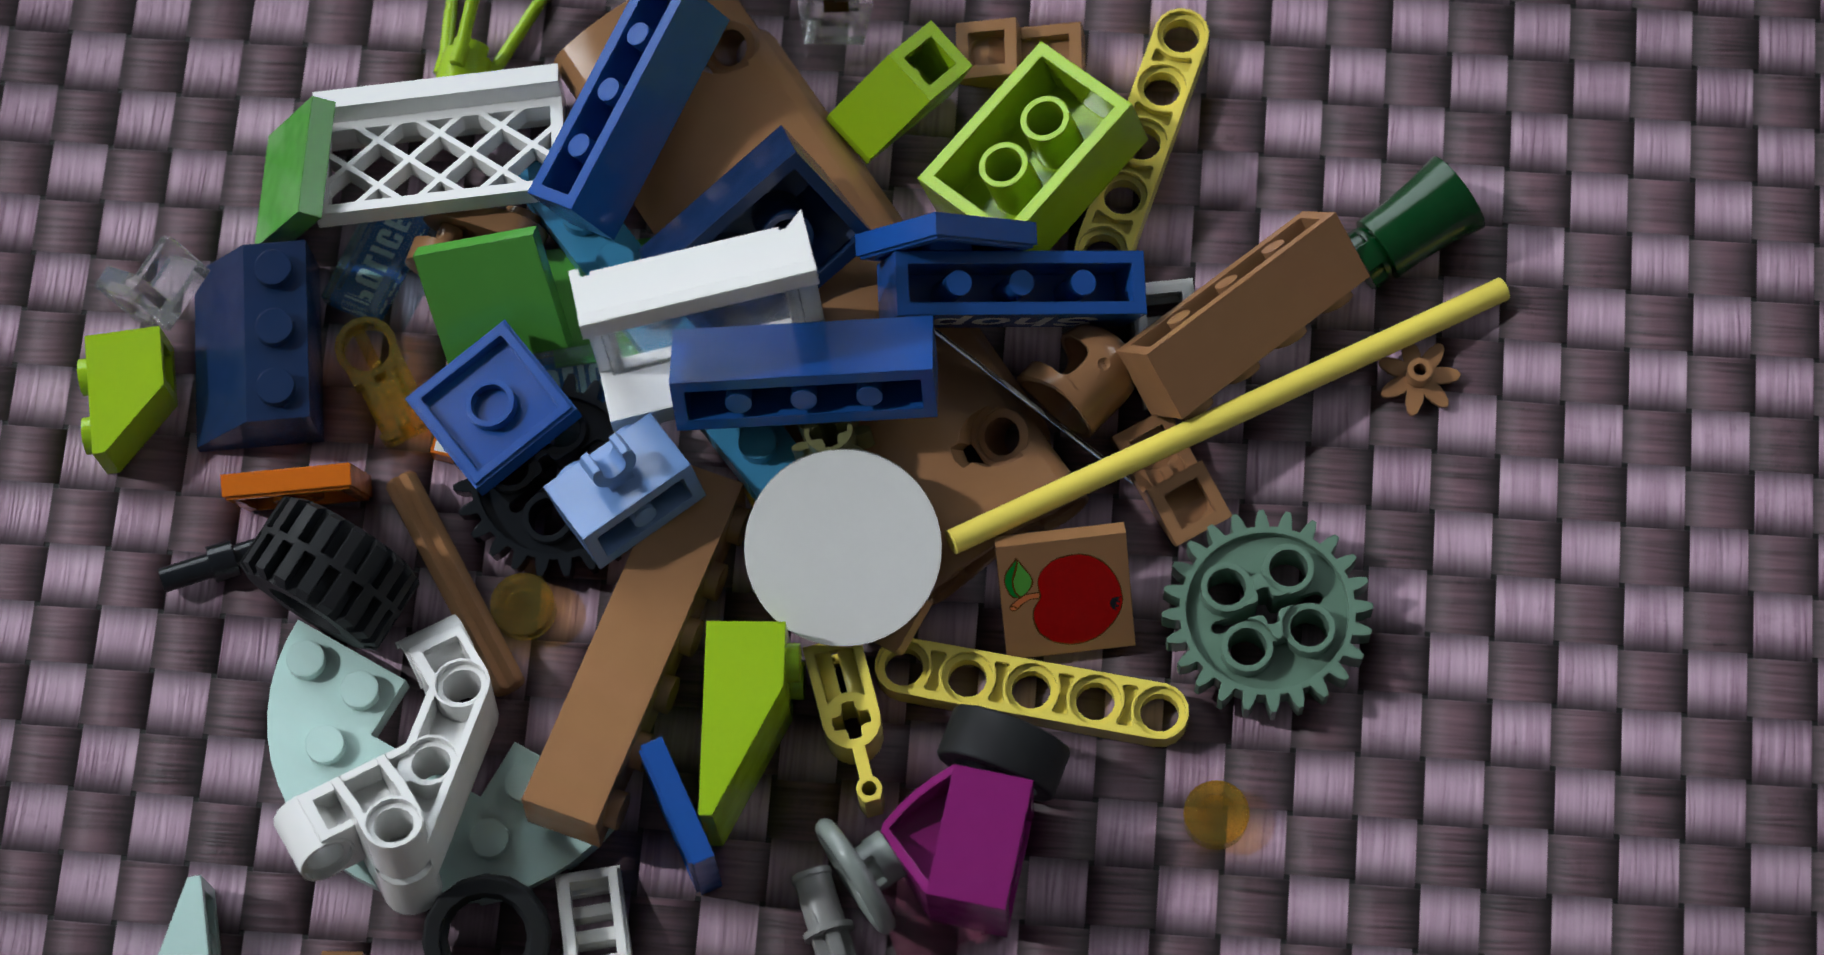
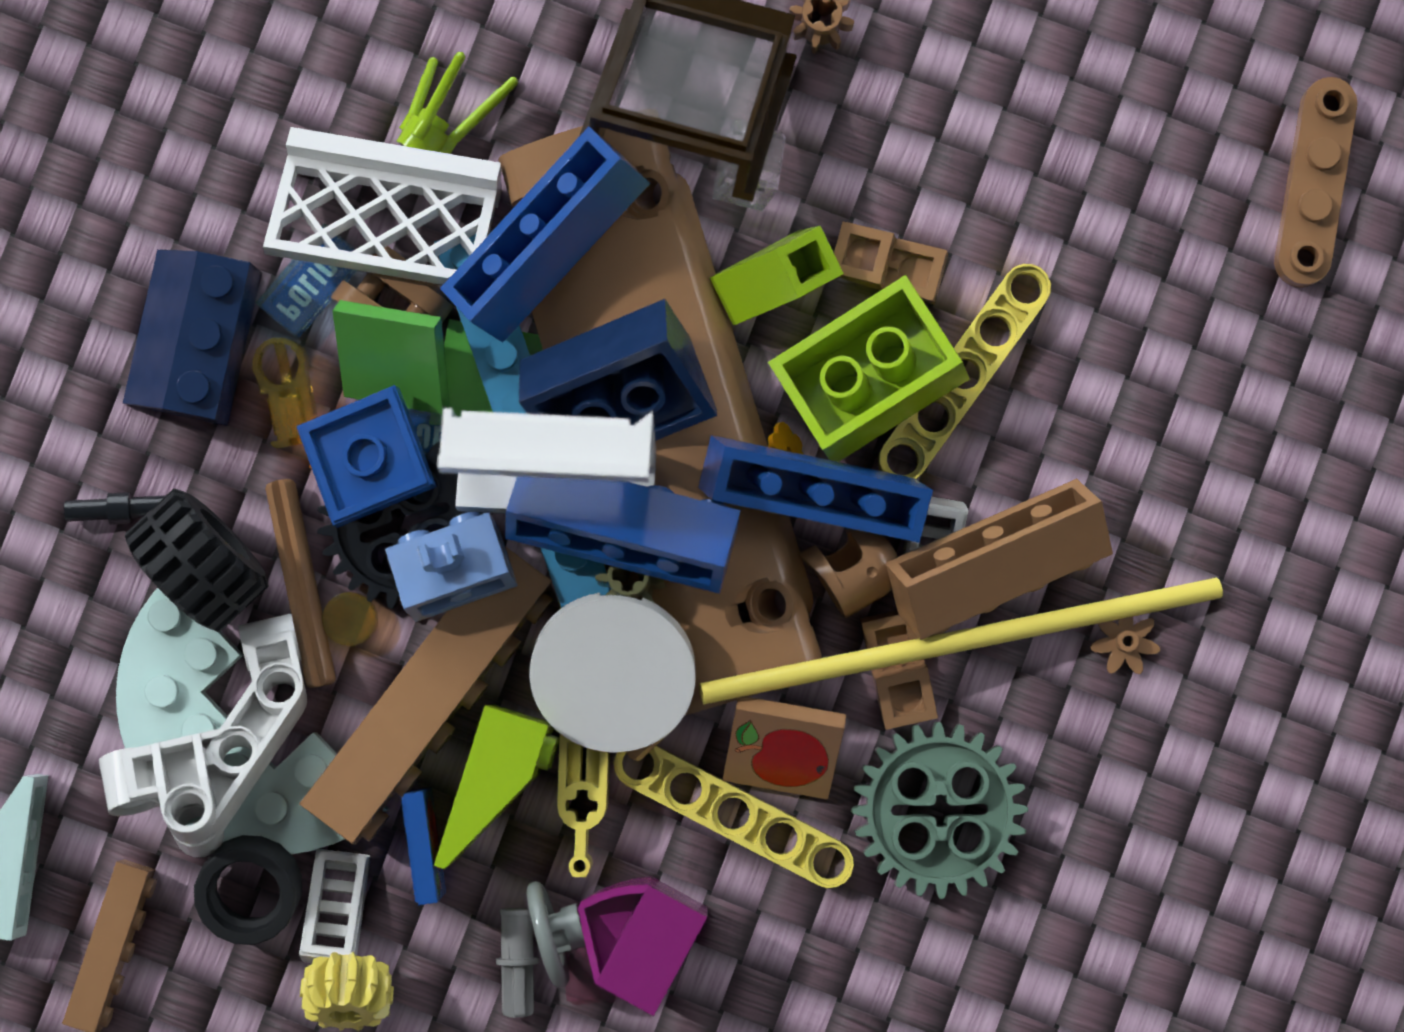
camera: 15 degrees right, 15 degrees up
lime slope [77,326,178,474] -> none
clear panel [94,236,211,331] -> none
orange tile [220,462,373,512] -> none
bright green tile [255,96,336,244] -> none
blue tile [855,212,1037,261] -> none
sticker [934,327,1133,484] -> none
black tyre [937,704,1070,802] -> none
clear yellow tile [1183,780,1249,850] -> none
dark green plant [1347,156,1485,289] -> none

